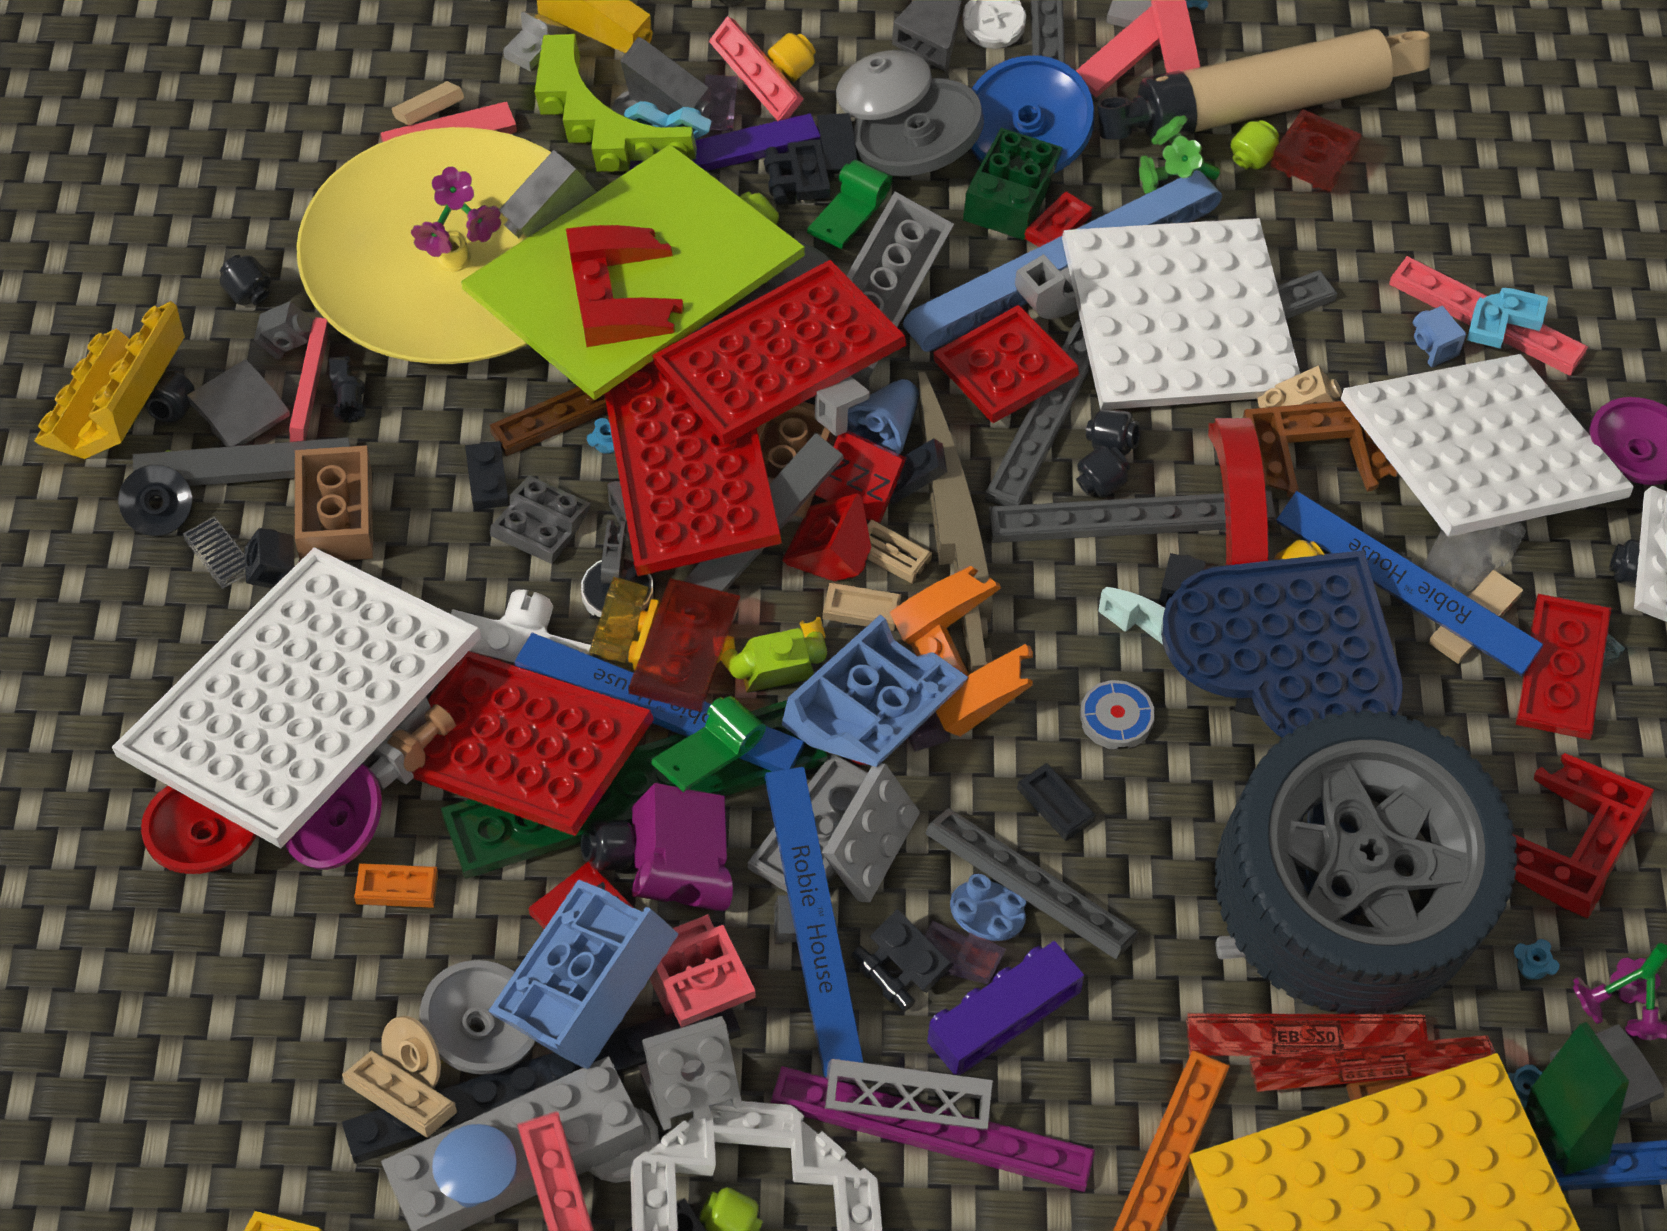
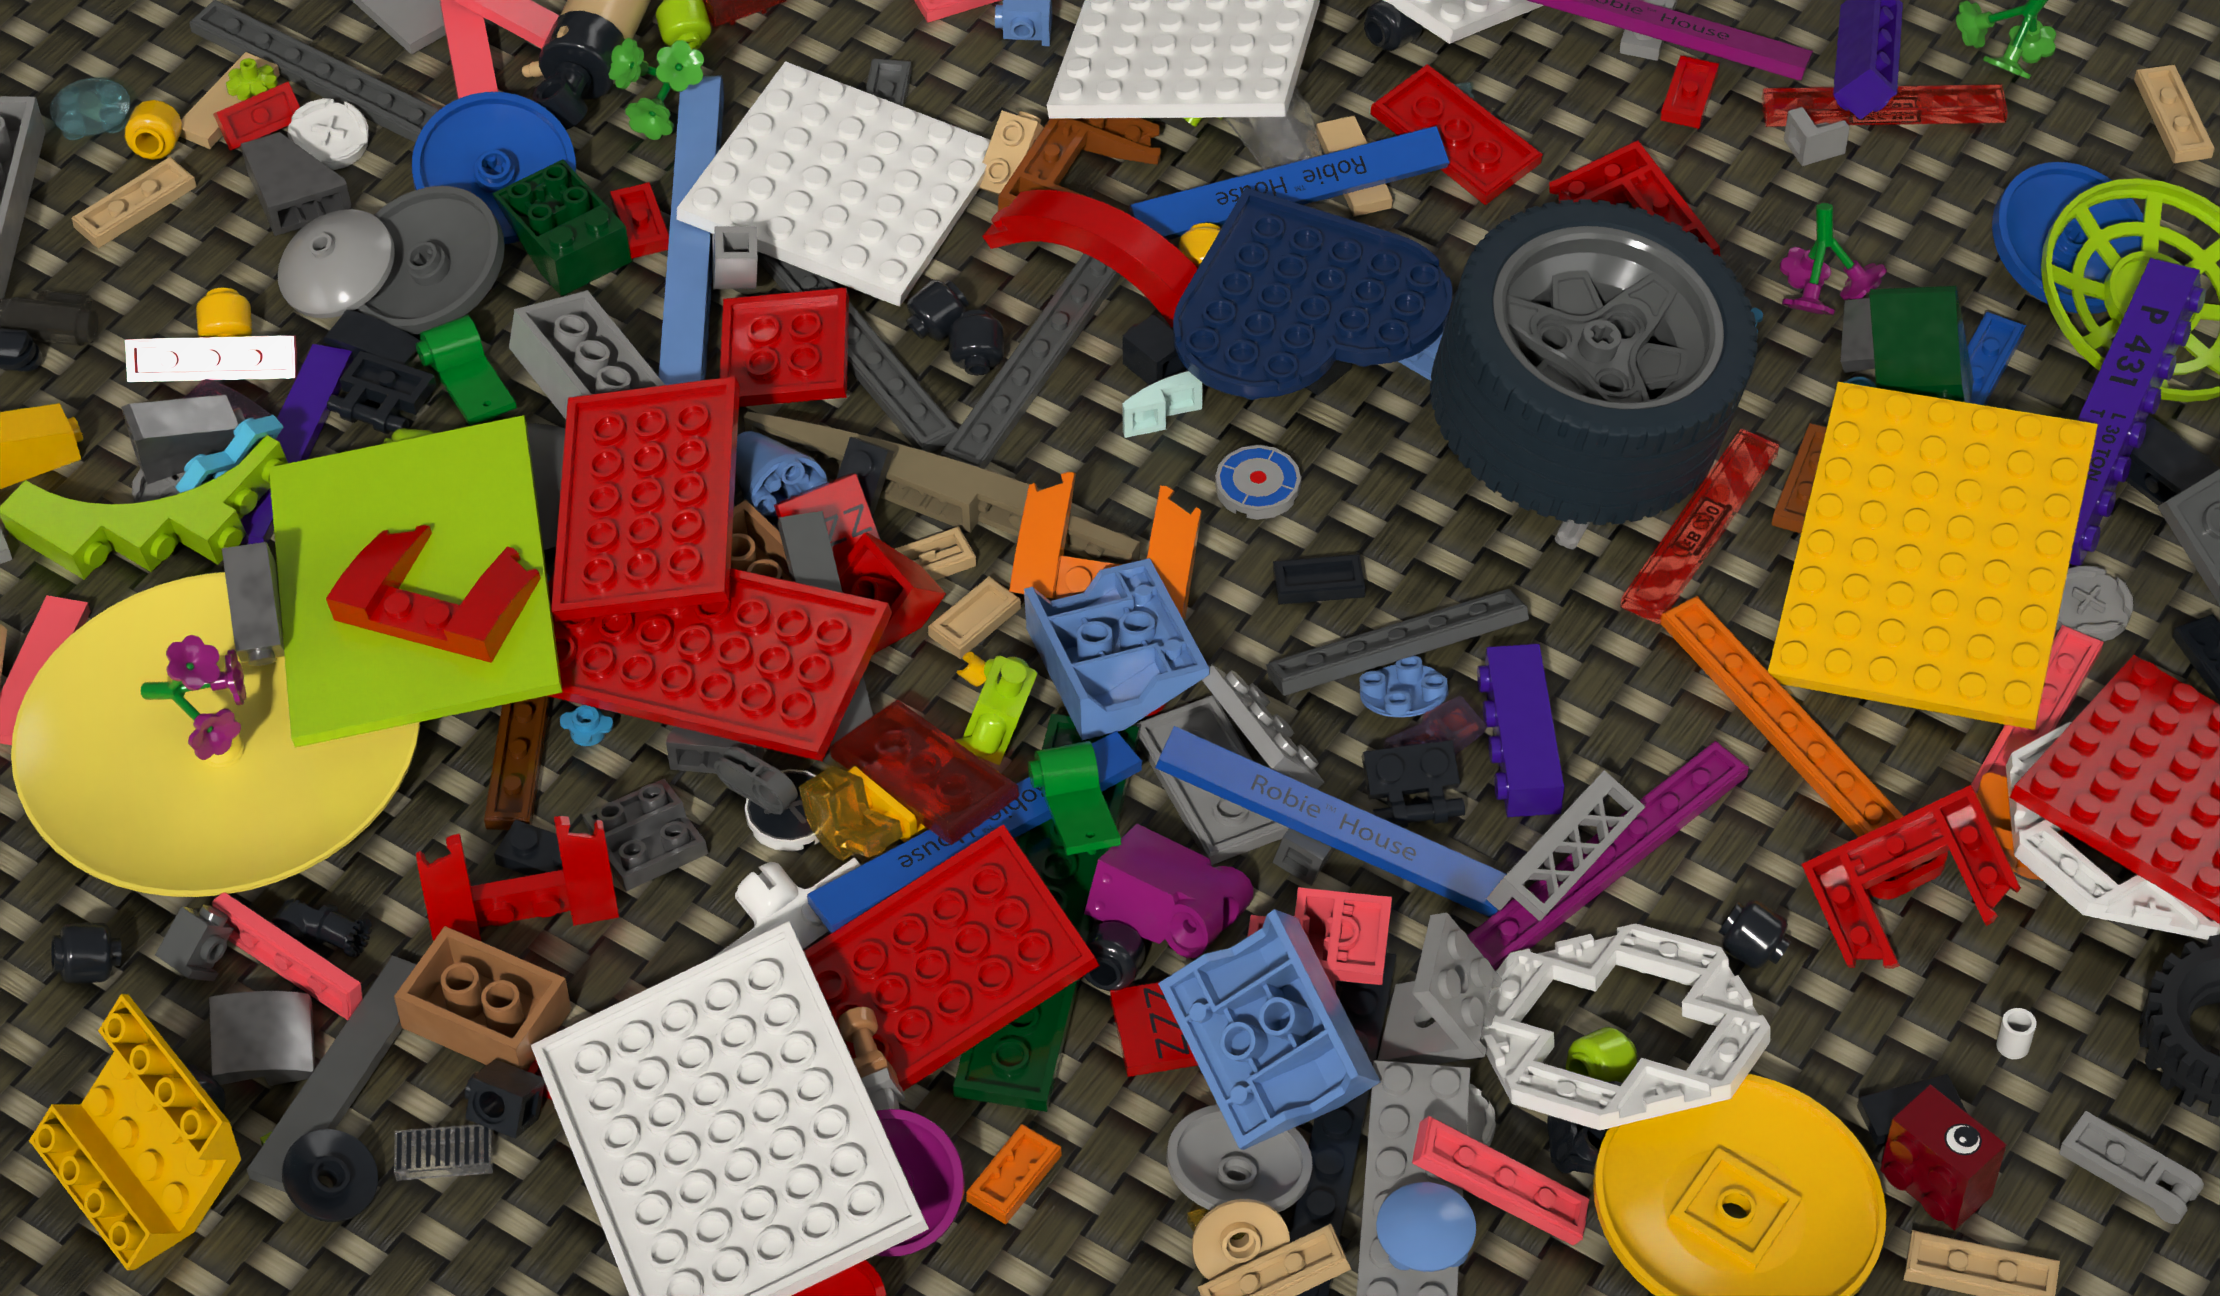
camera: 55 degrees left, 5 degrees down
light grey panel [815,376,870,436] -> none
clear red tile [1249,1035,1496,1092] -> none
none -> red wedge [416,816,619,941]

